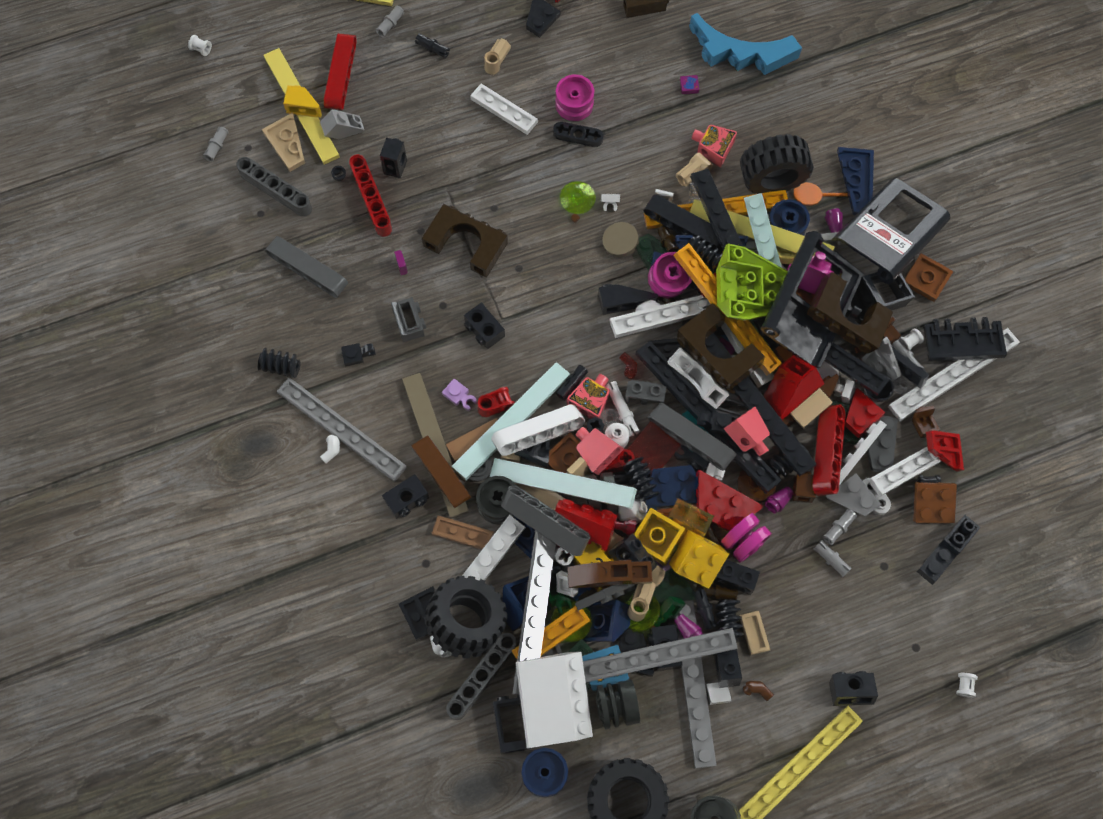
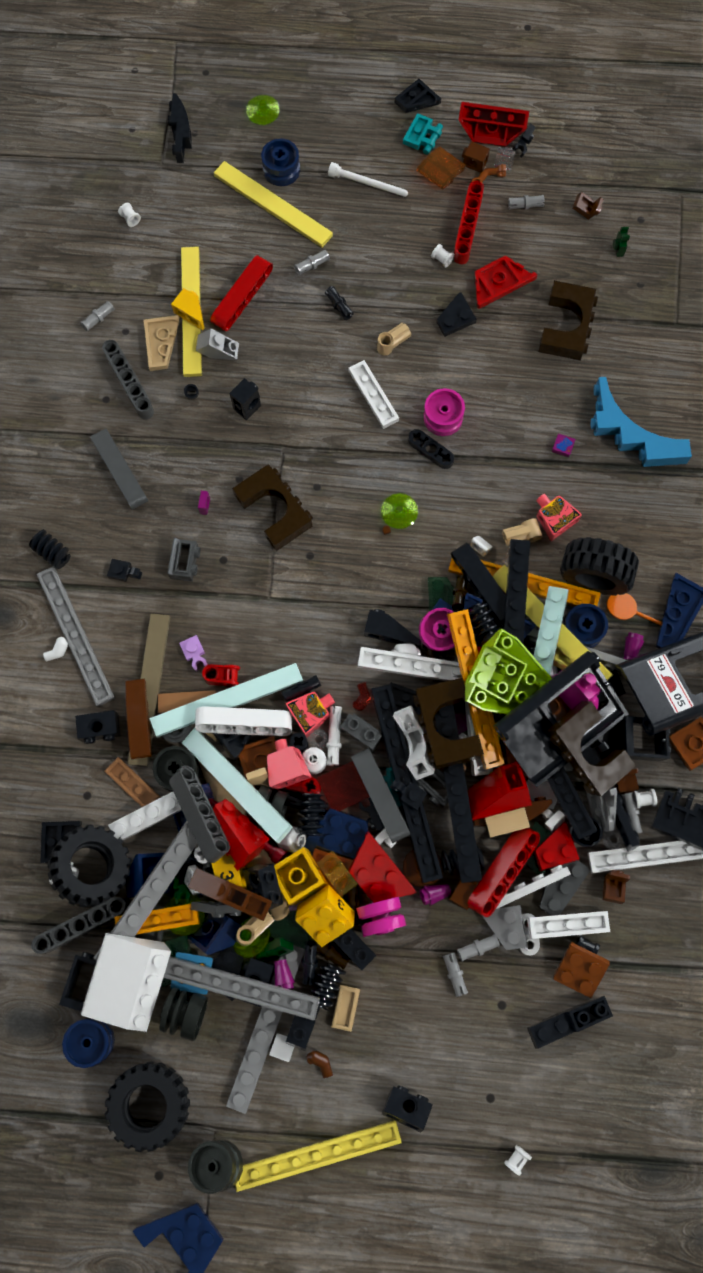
camera: 30 degrees right, 5 degrees up
red beam [349,154,392,237] -> none
black brick [464,302,505,349] -> none
white tile [601,194,620,211] -> none
dark tan tile [602,222,639,258] -> none
coral torso [724,407,770,456] -> none
red wing [926,430,964,472] -> none

